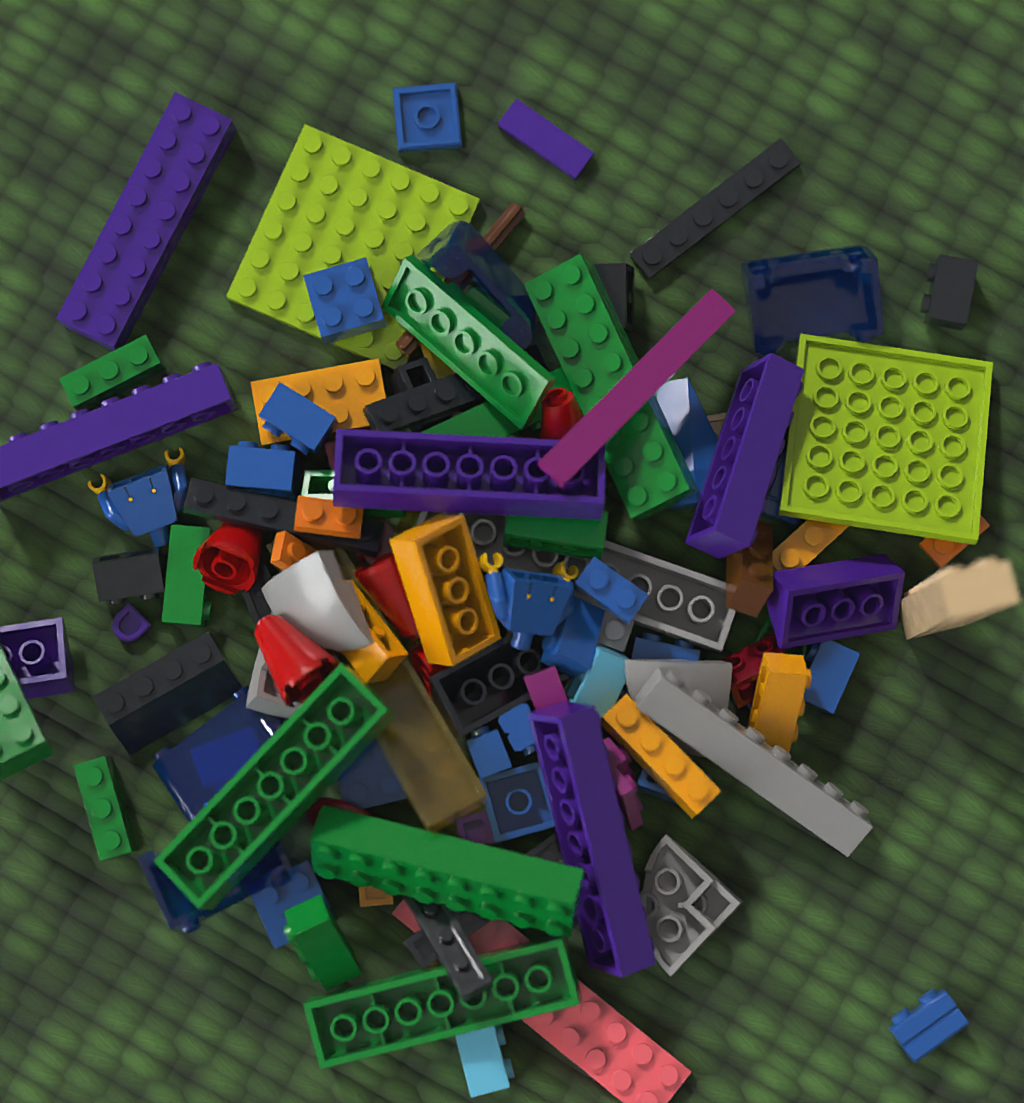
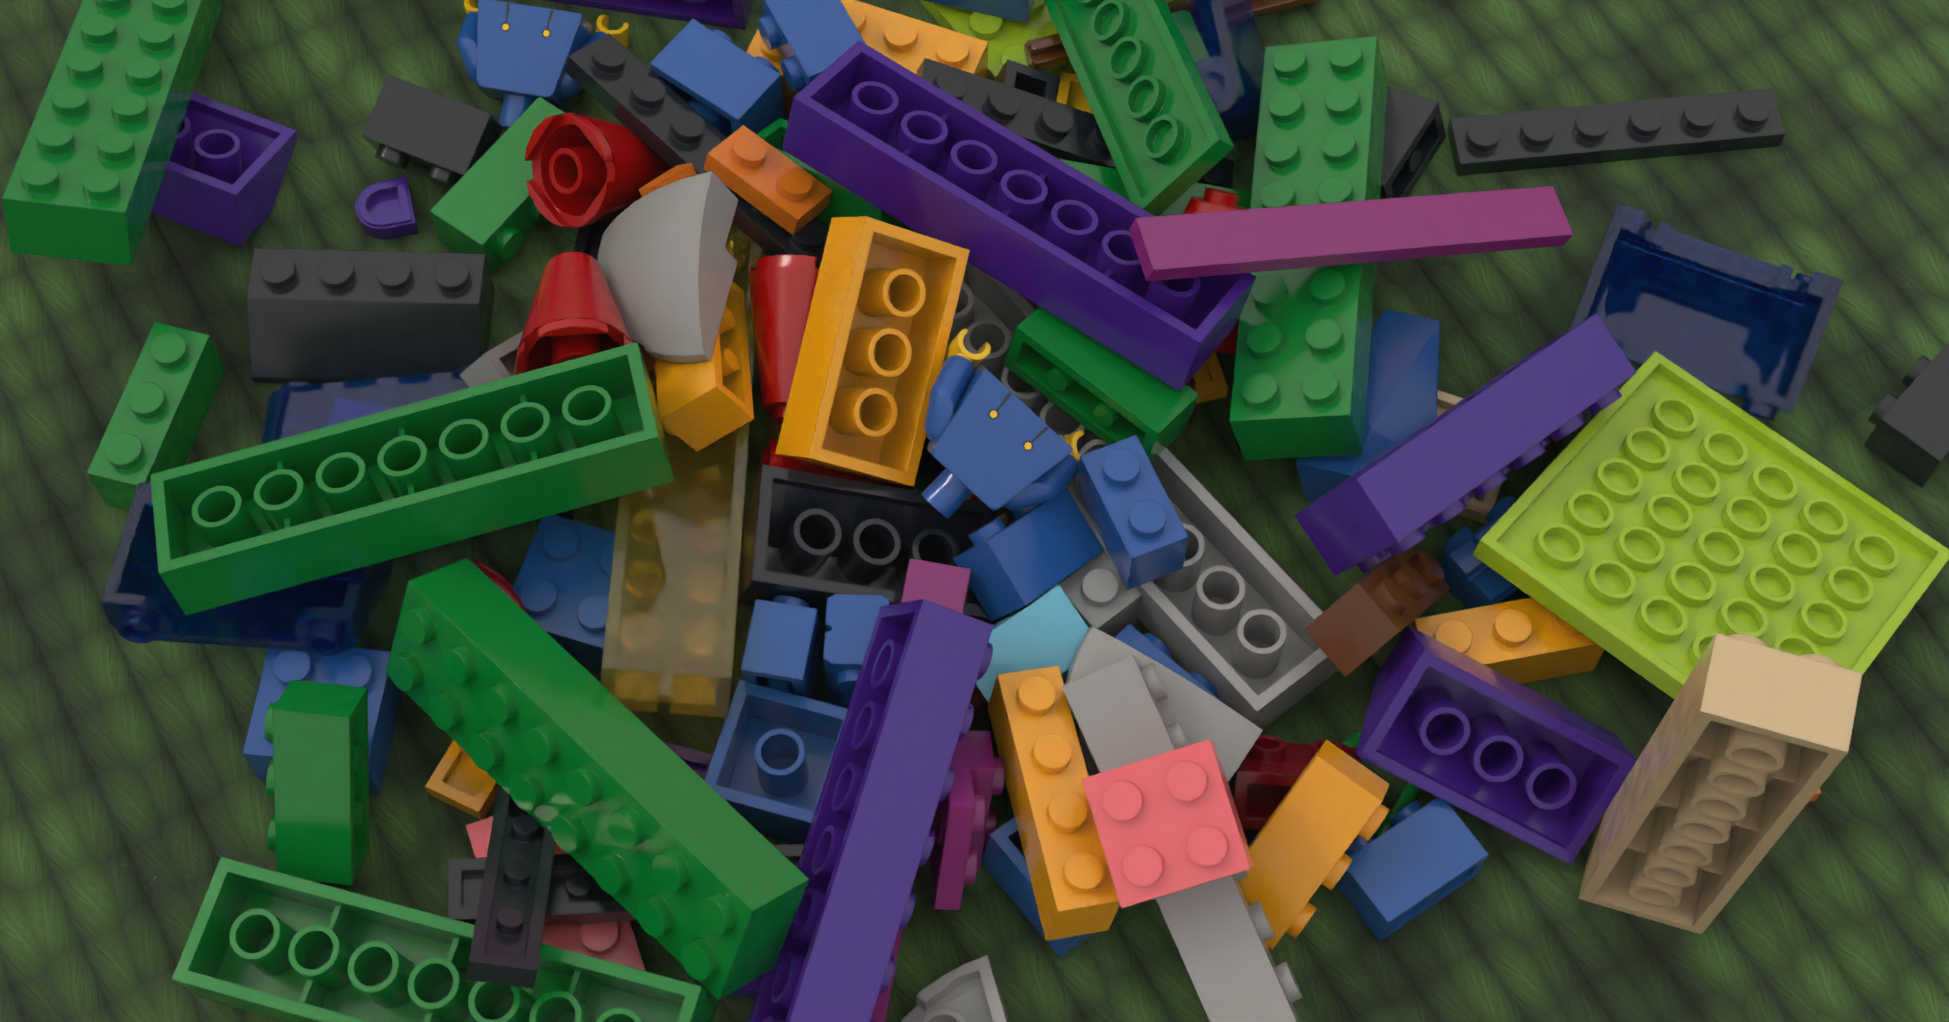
camera: 25 degrees right, 20 degrees down
none -> coral brick [1082,739,1255,908]

